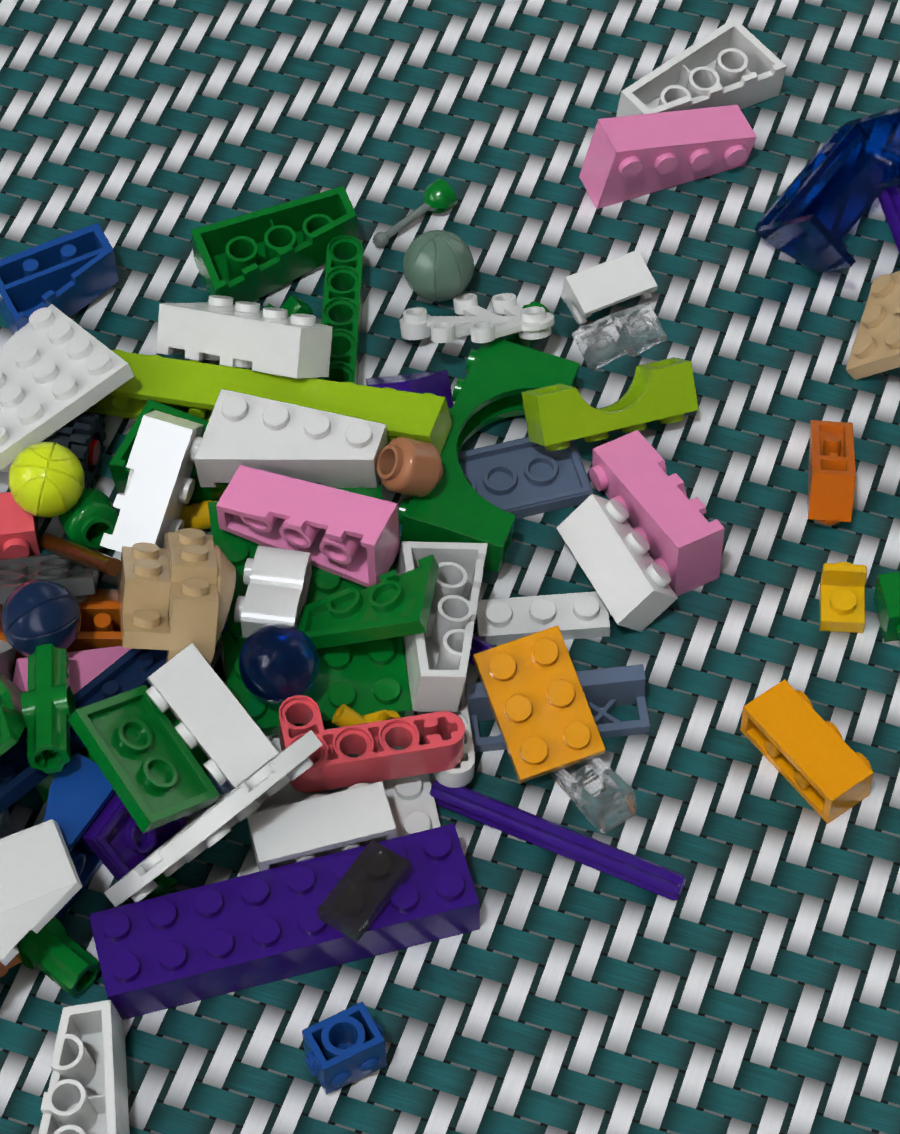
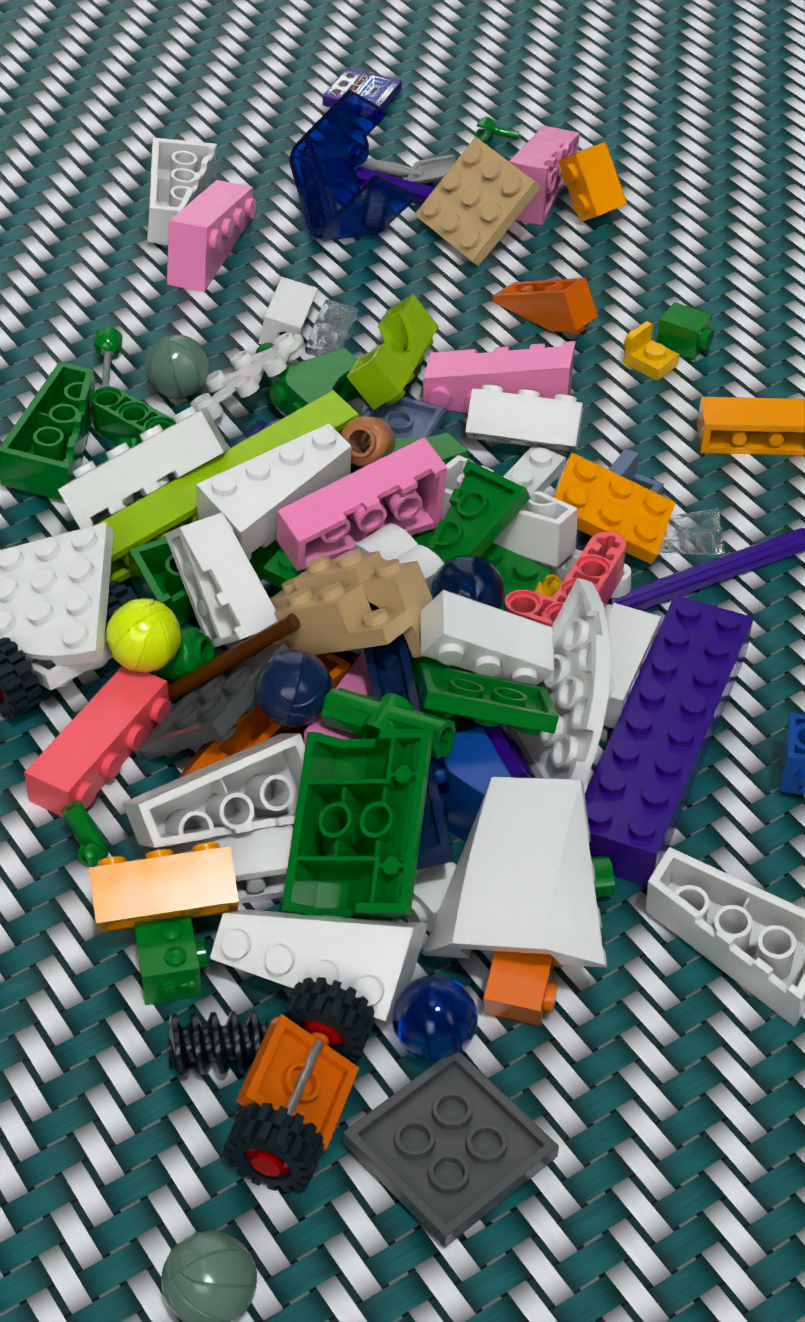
camera: 55 degrees left, 10 degrees down
clear smoke plate [317,839,411,942] -> none

